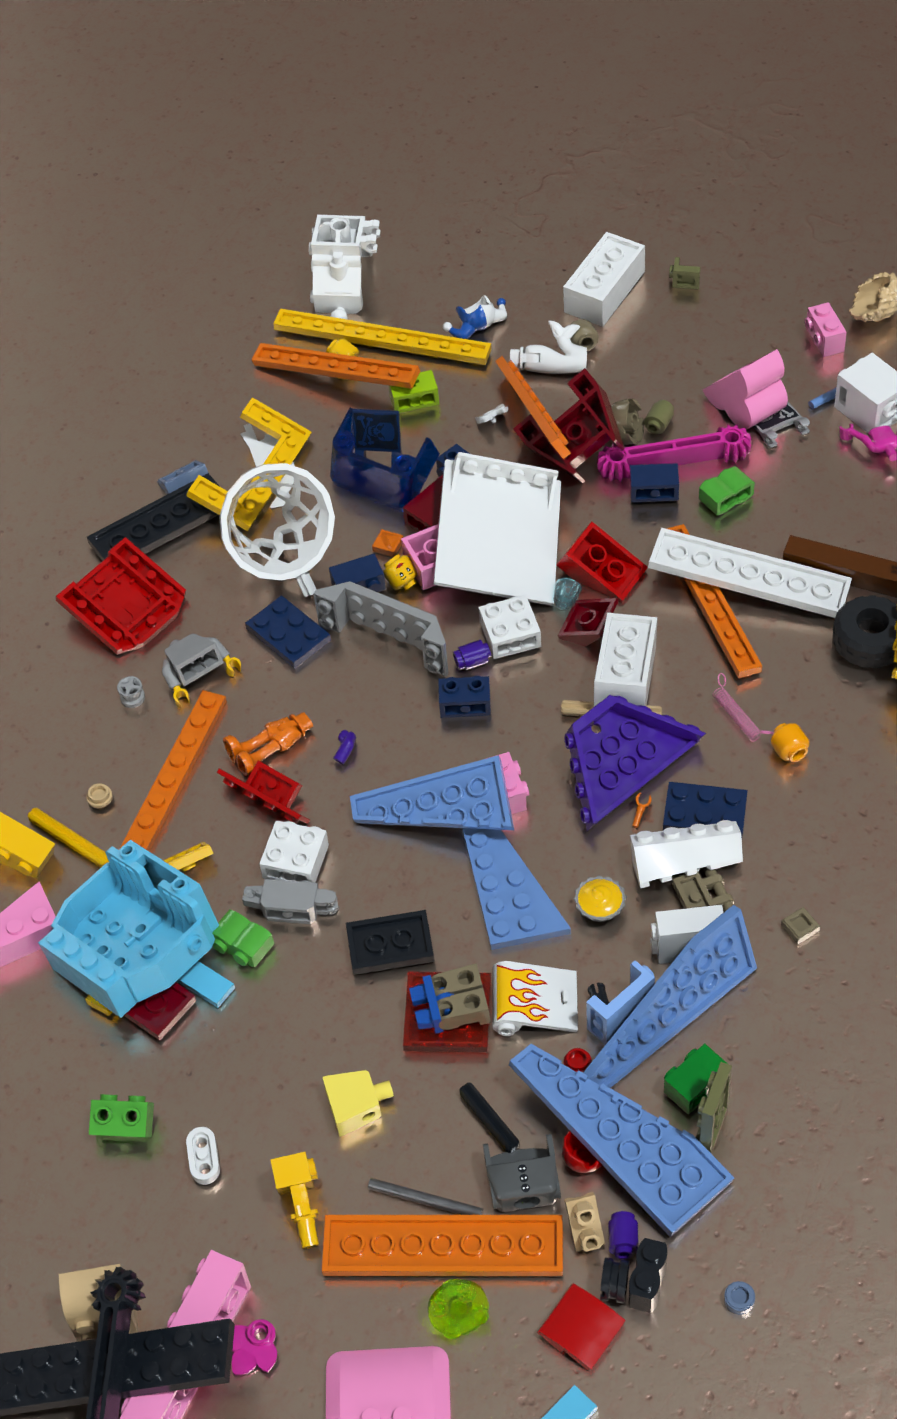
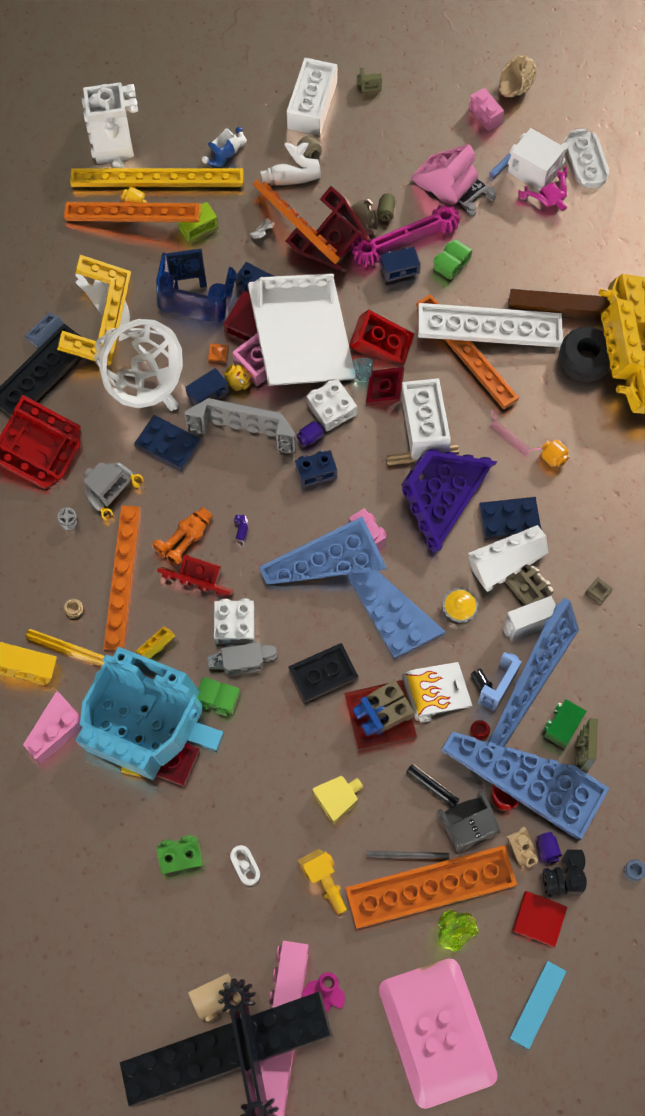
camera: 20 degrees left, 15 degrees up
orange hand [632,792,652,828] -> none

